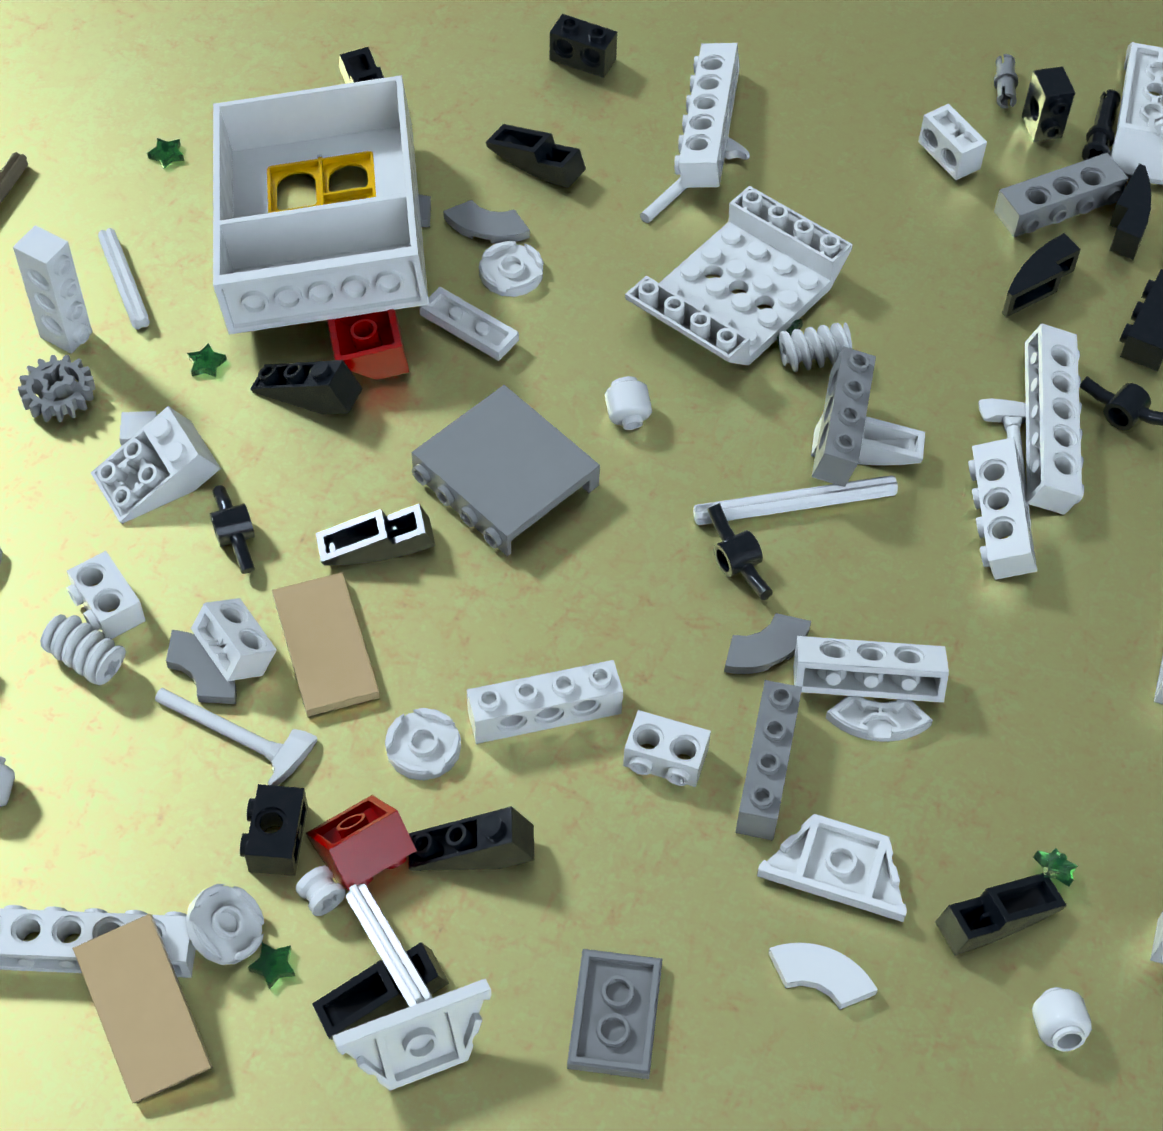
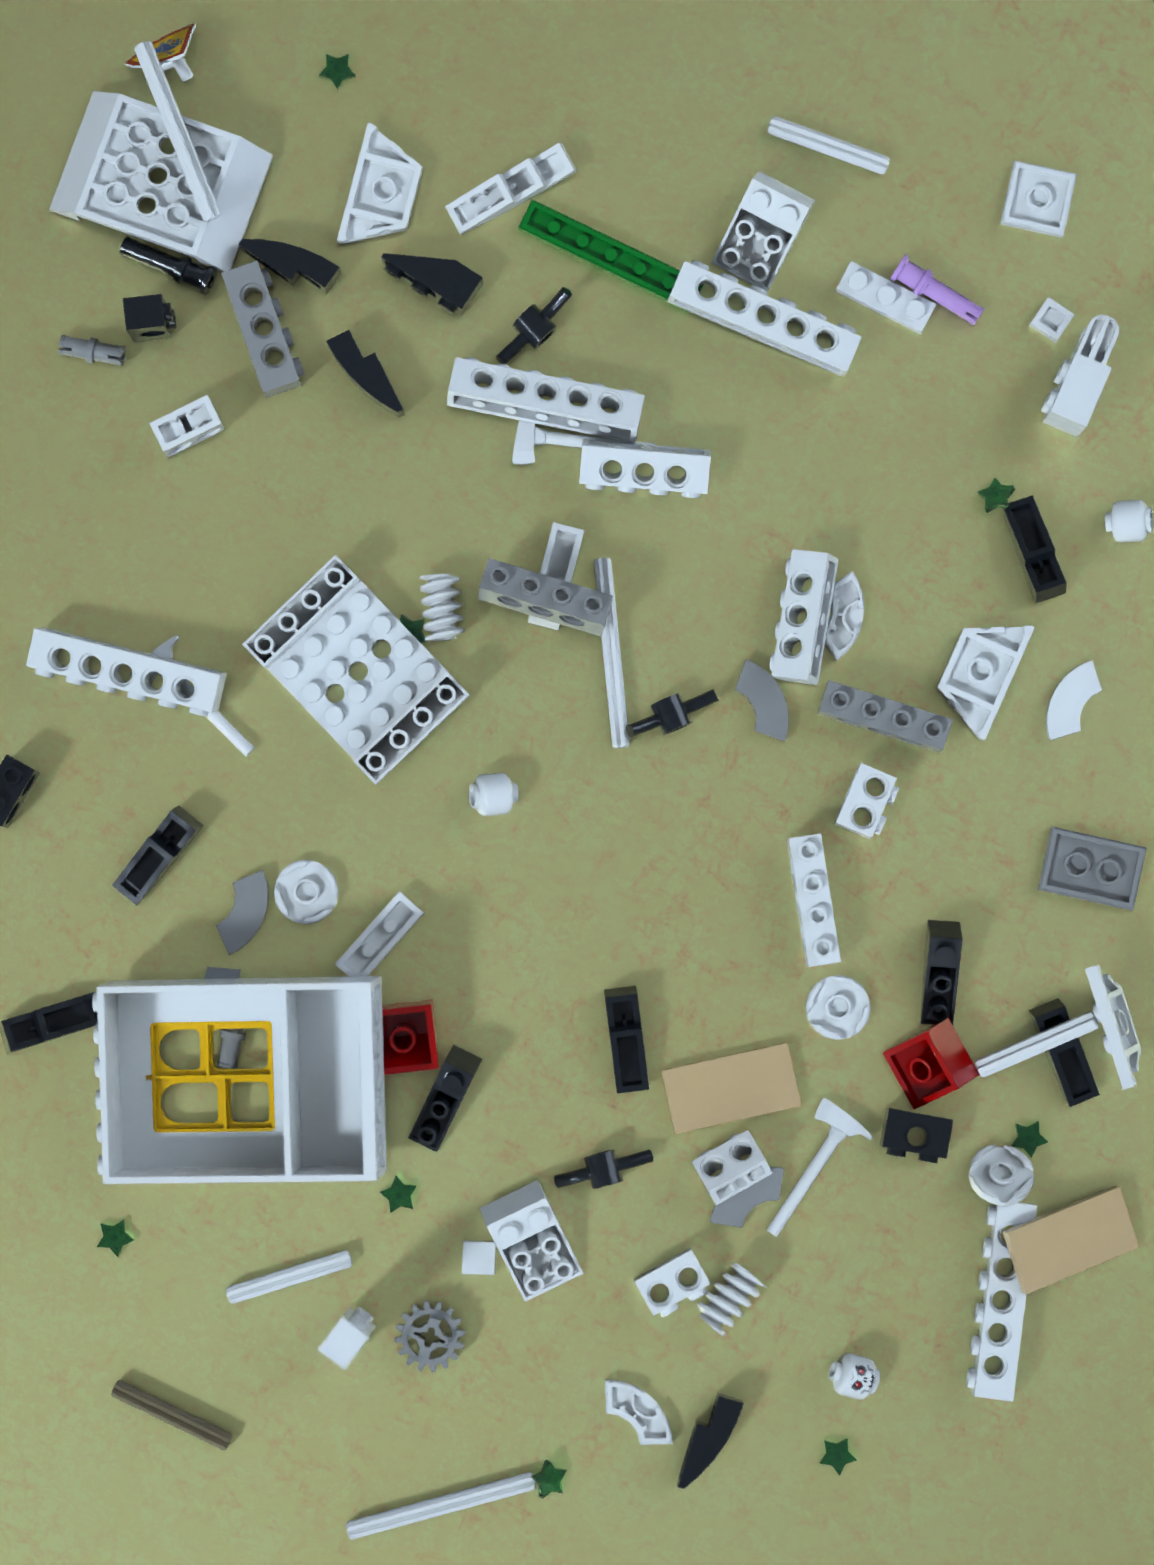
camera: 85 degrees left, 30 degrees up
white wheel [296,866,346,916] -> none
light grey panel [412,385,600,557] -> none

